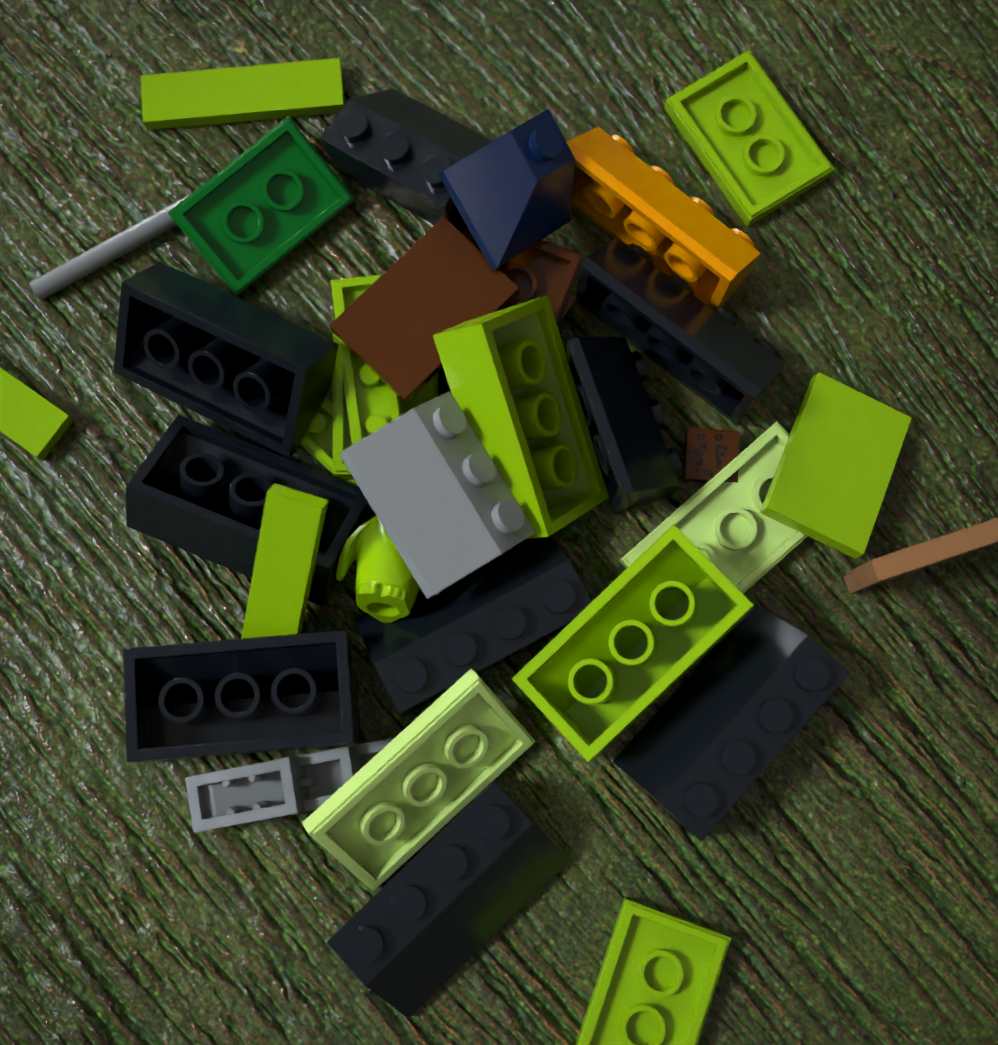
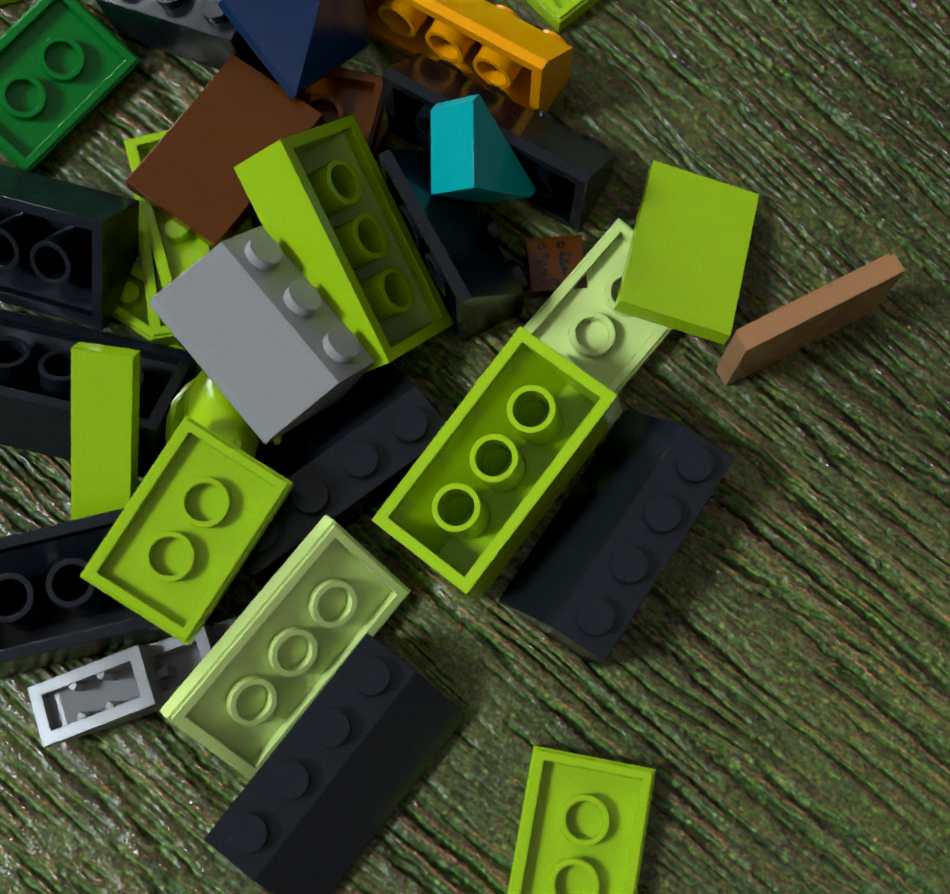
camera: 10 degrees left, 5 degrees down
none -> lime tile [79,415,295,645]
none -> teal slope [430,94,536,204]

